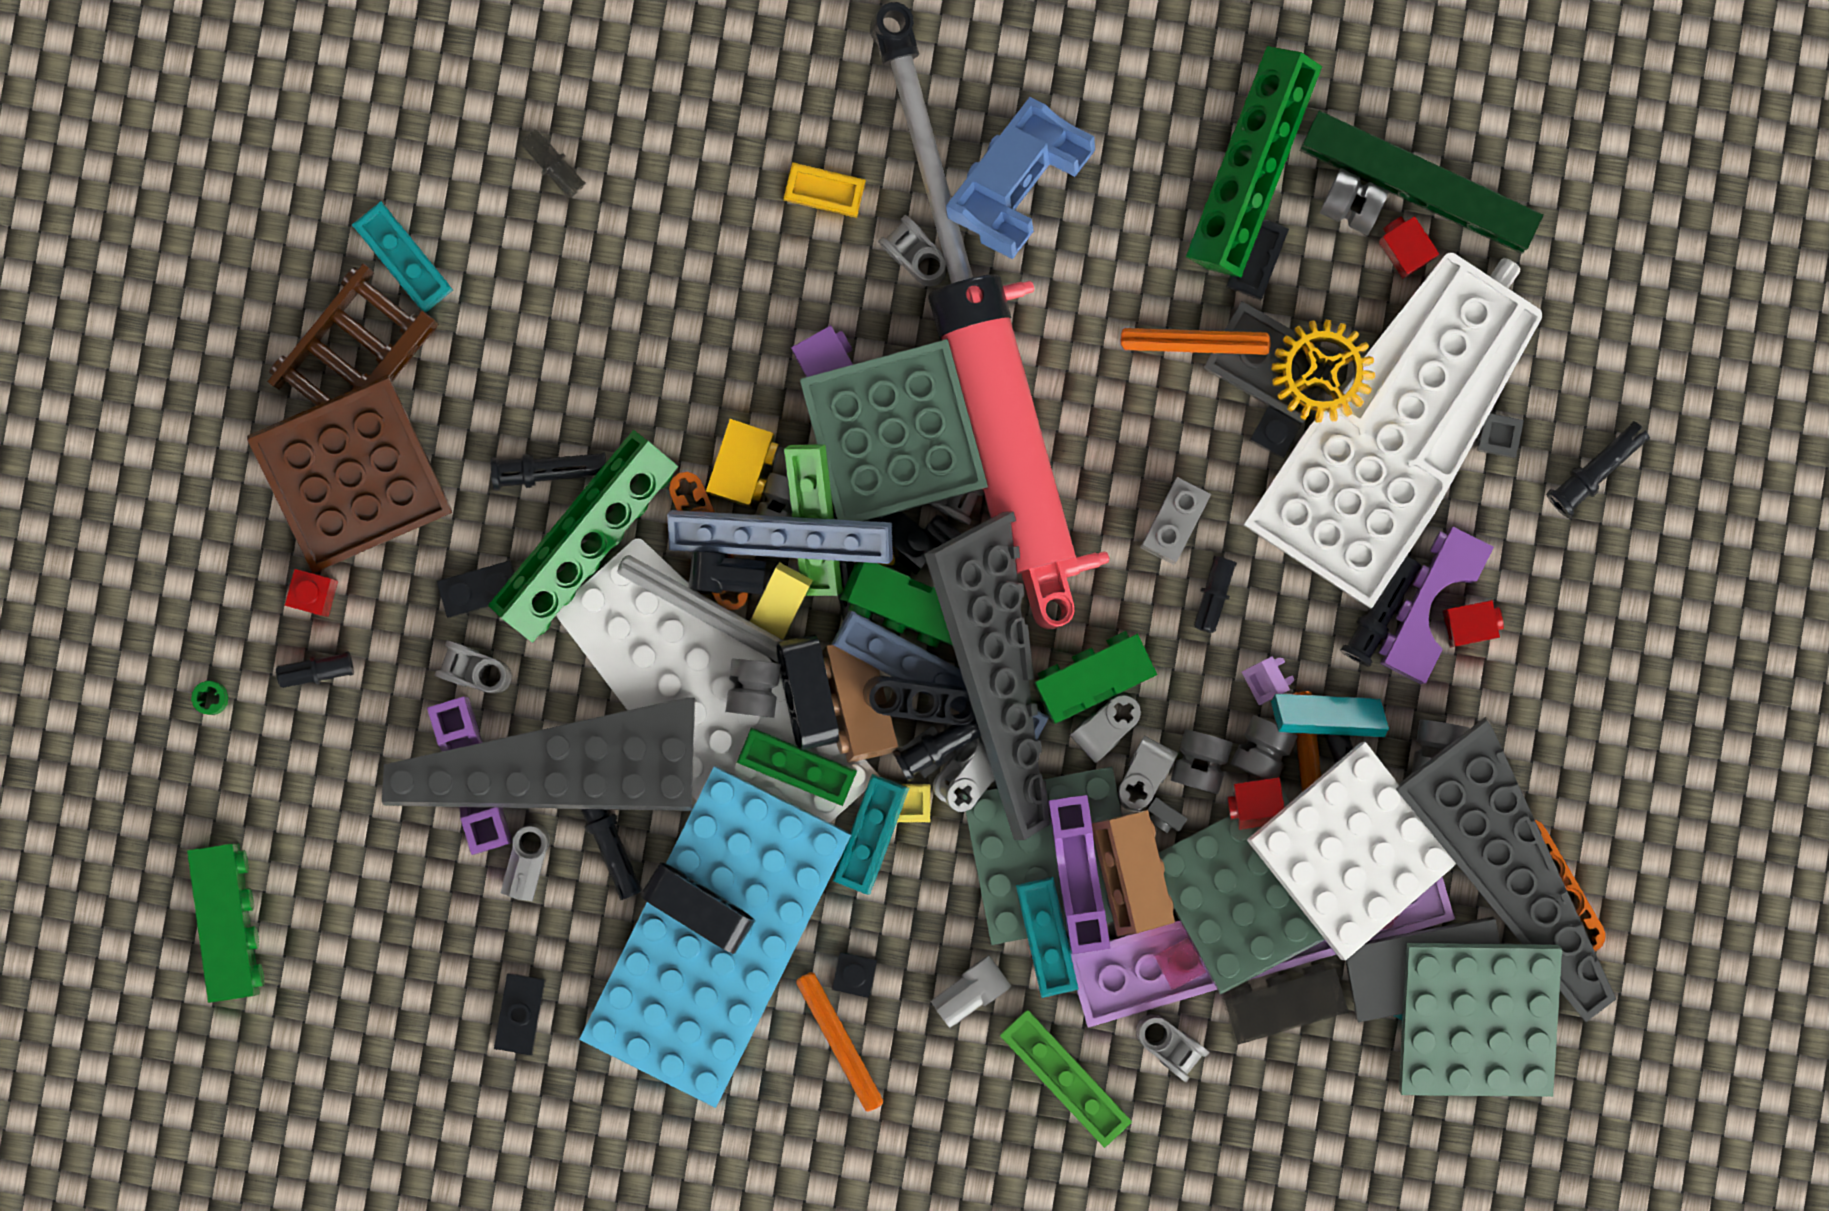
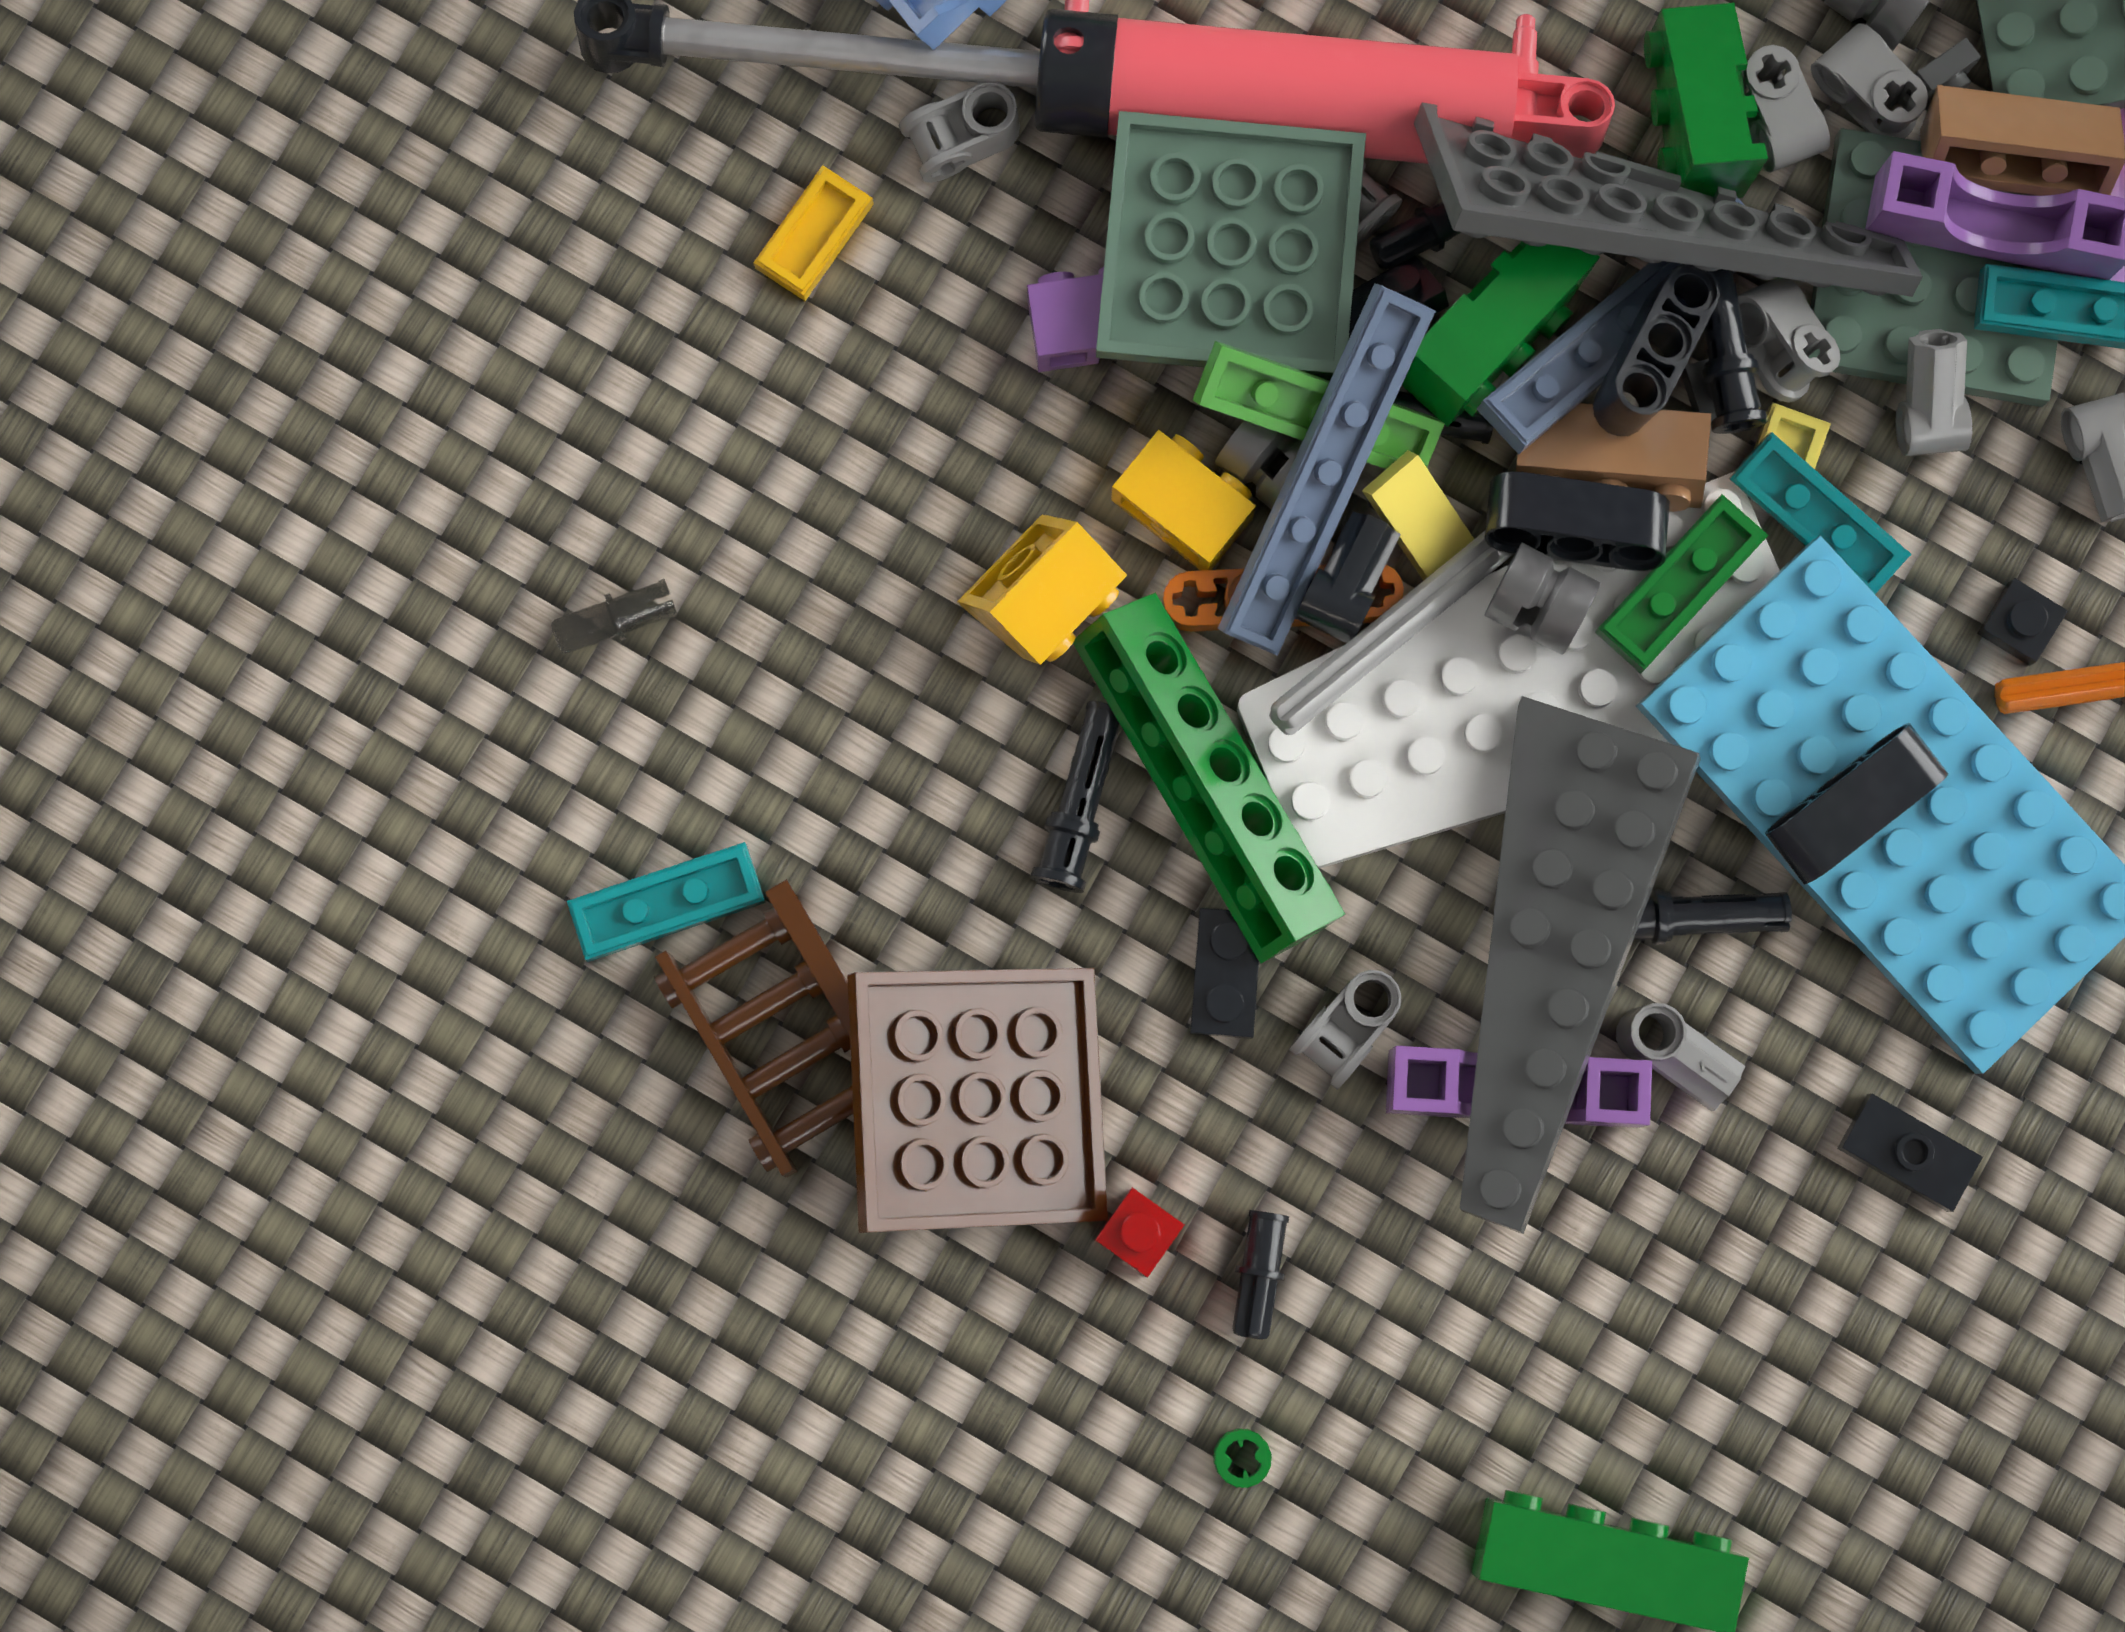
camera: 75 degrees left, 5 degrees down
none -> yellow slope [957,514,1127,665]
none -> light grey piece [1895,329,1972,457]

